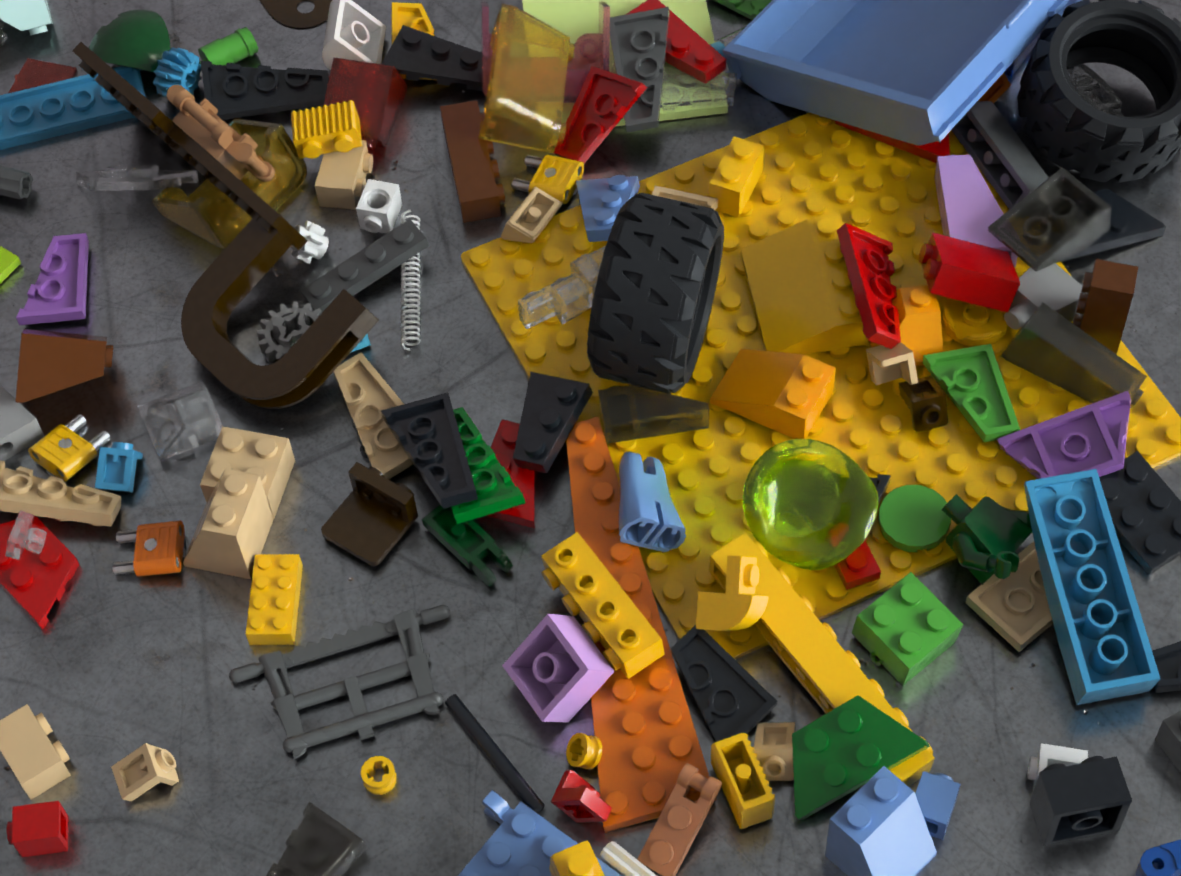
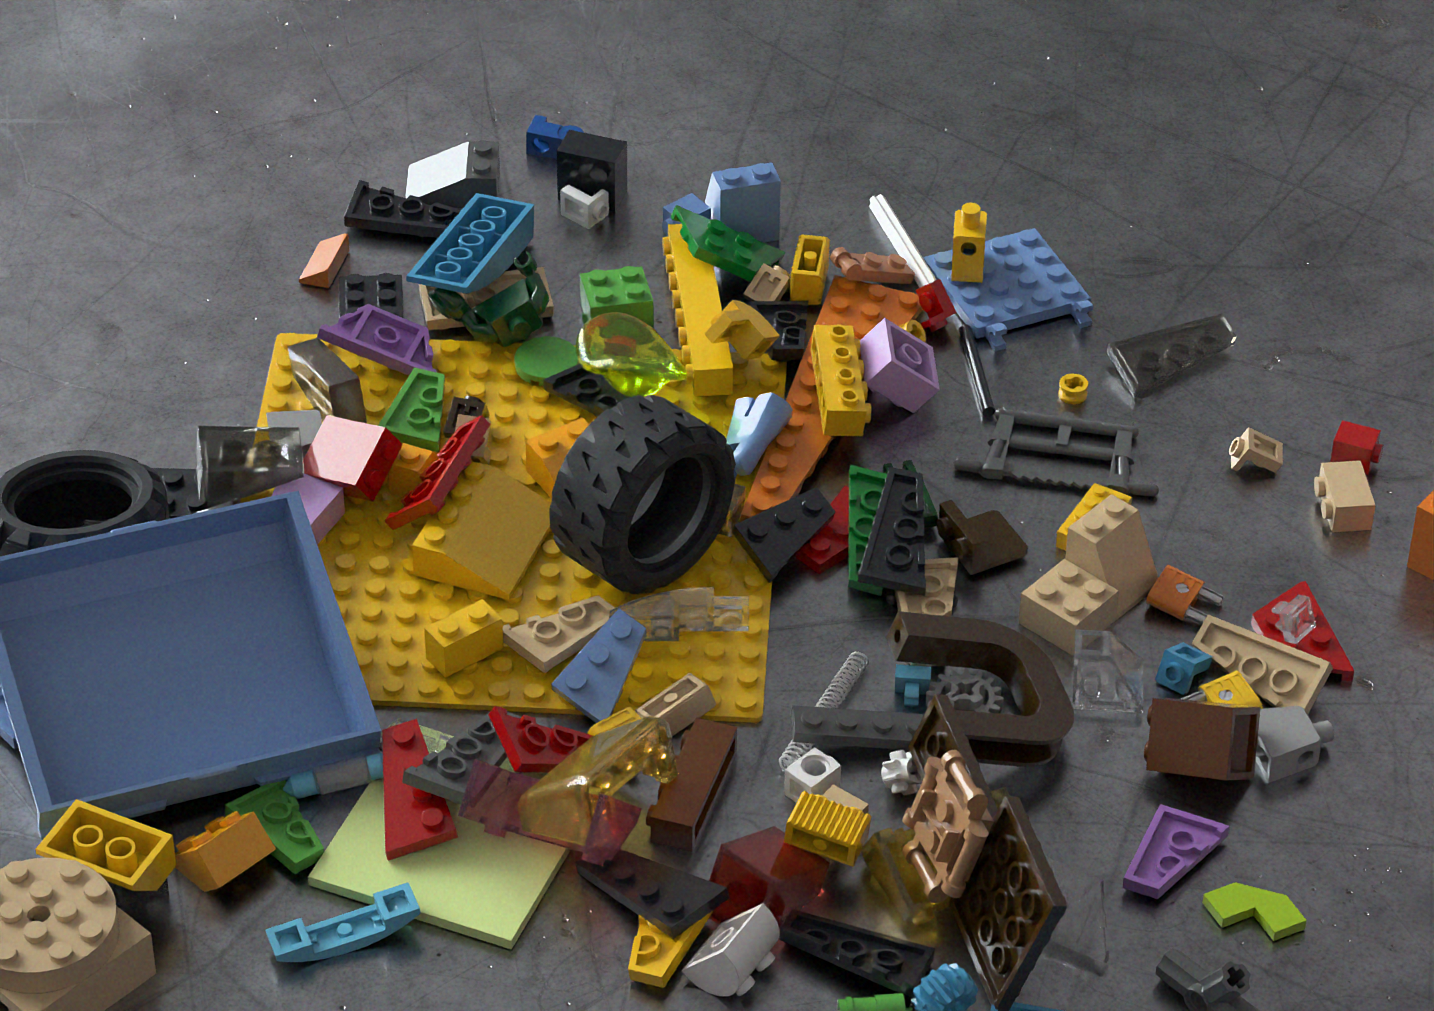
camera: 155 degrees left, 15 degrees down
reddish brown brick [1071,259,1138,356] -> none

